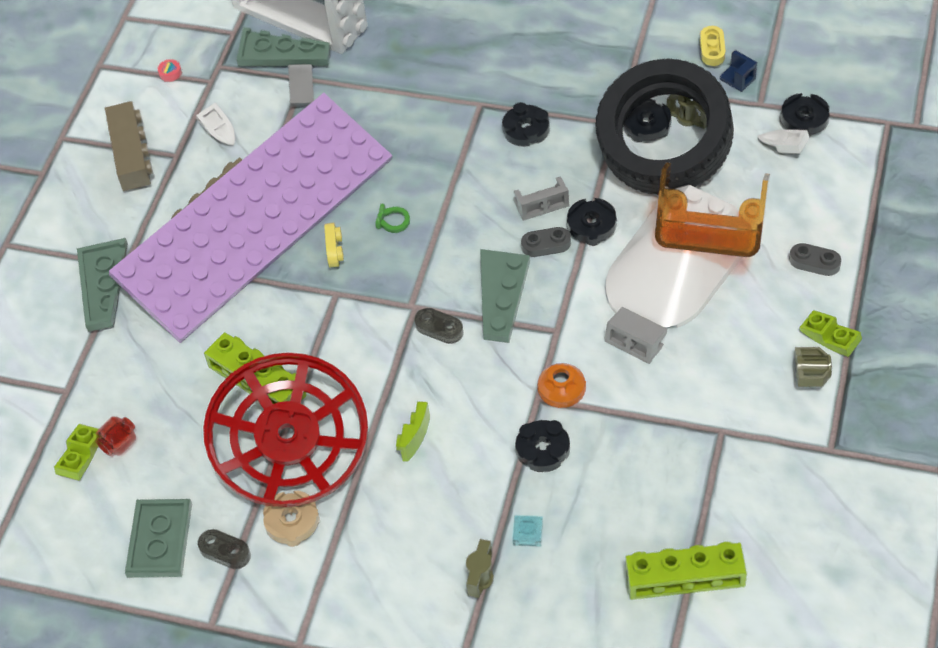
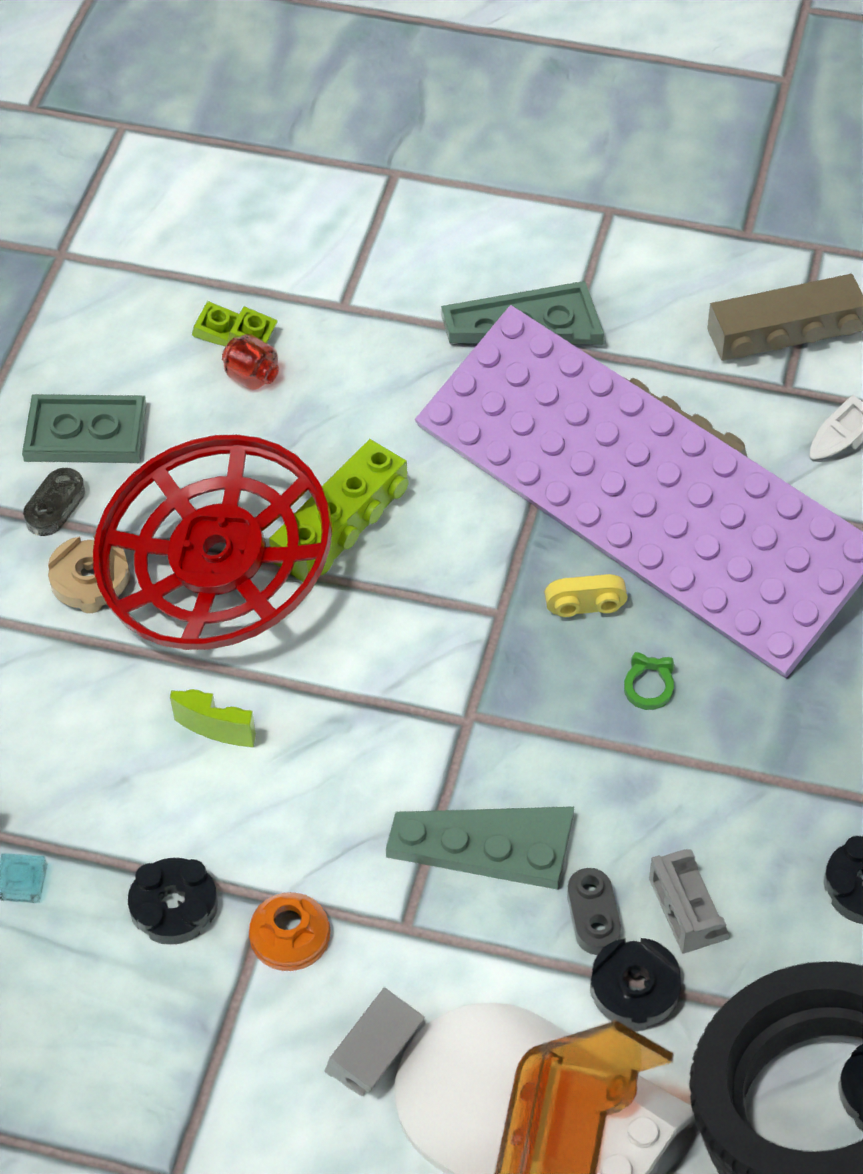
camera: 85 degrees right, 0 degrees up
clear smoke plate [414,308,464,344] -> none

